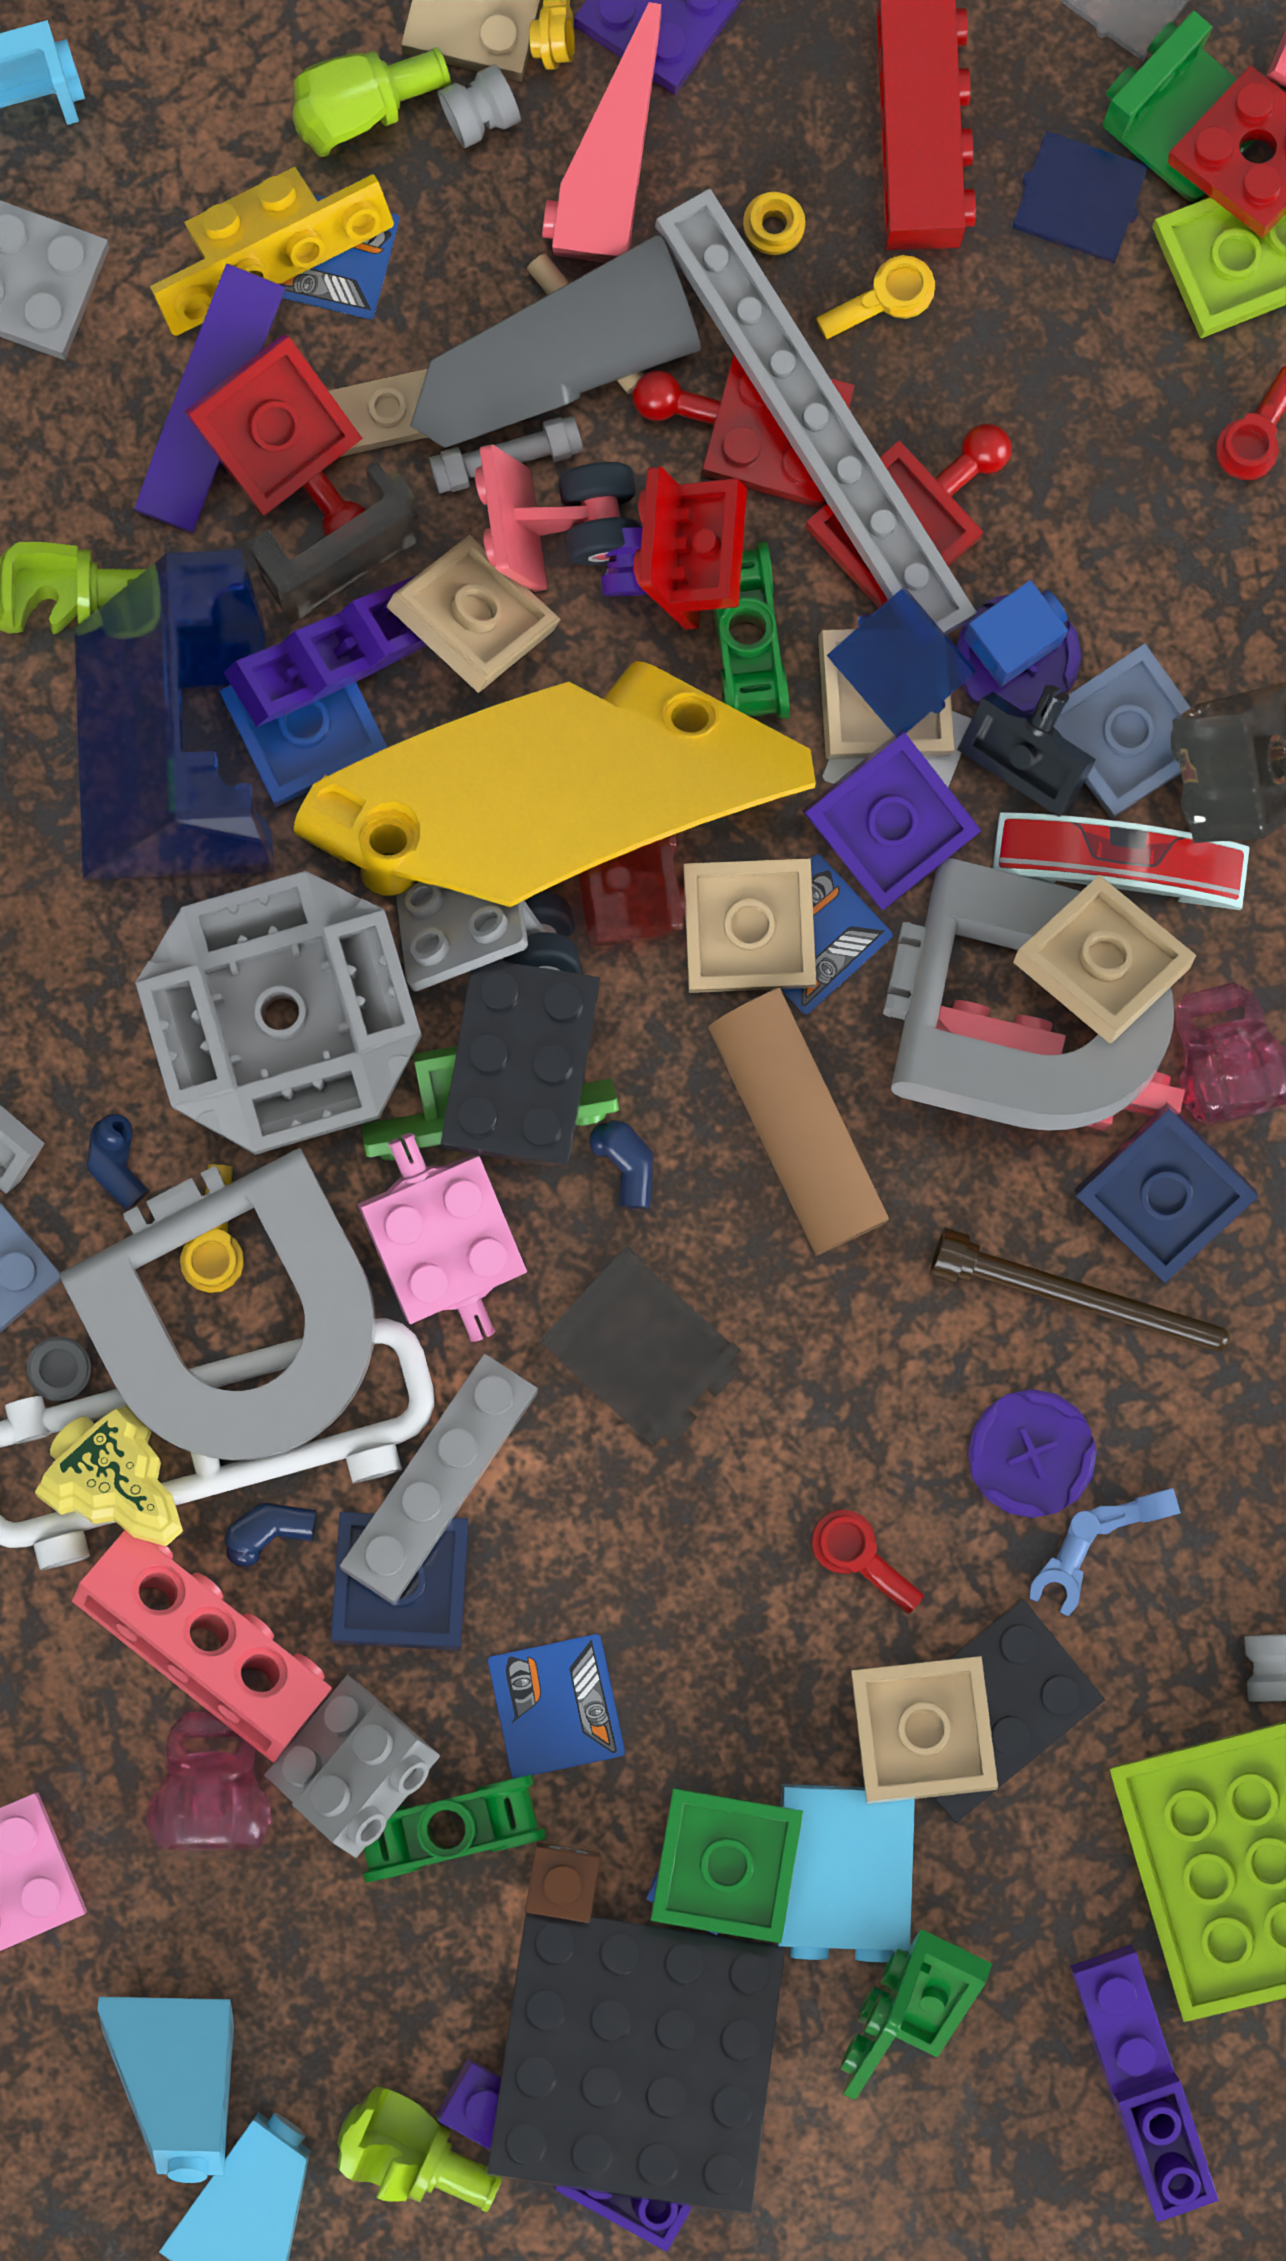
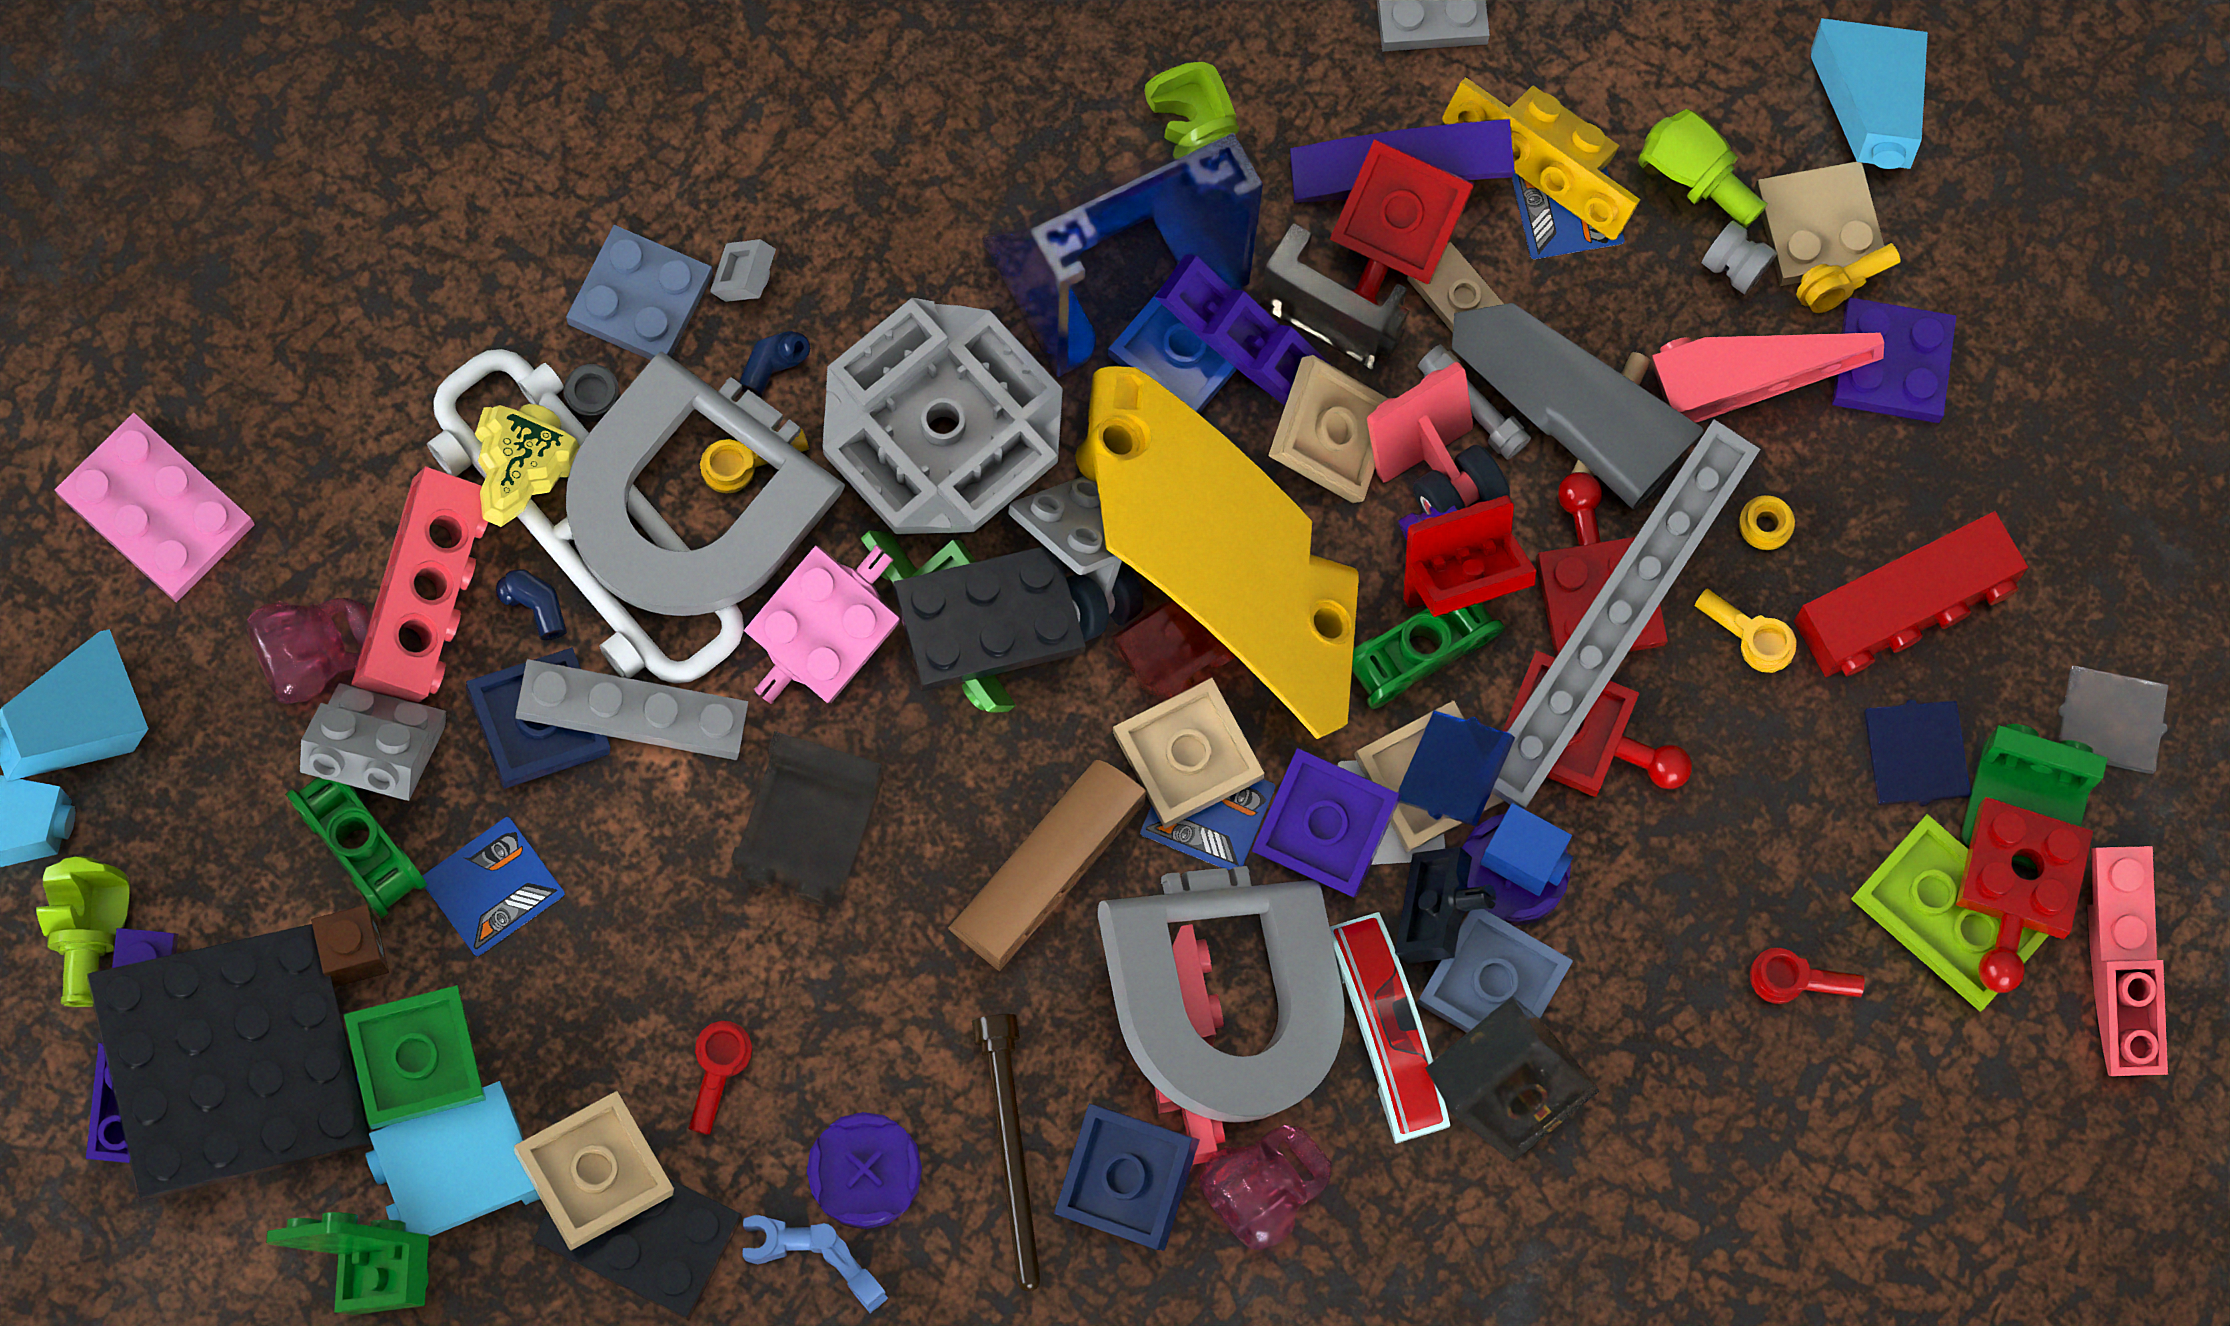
camera: 70 degrees right, 10 degrees down
dark blue arm [589,1120,654,1209] -> none
tan plate [1013,875,1196,1044] -> none

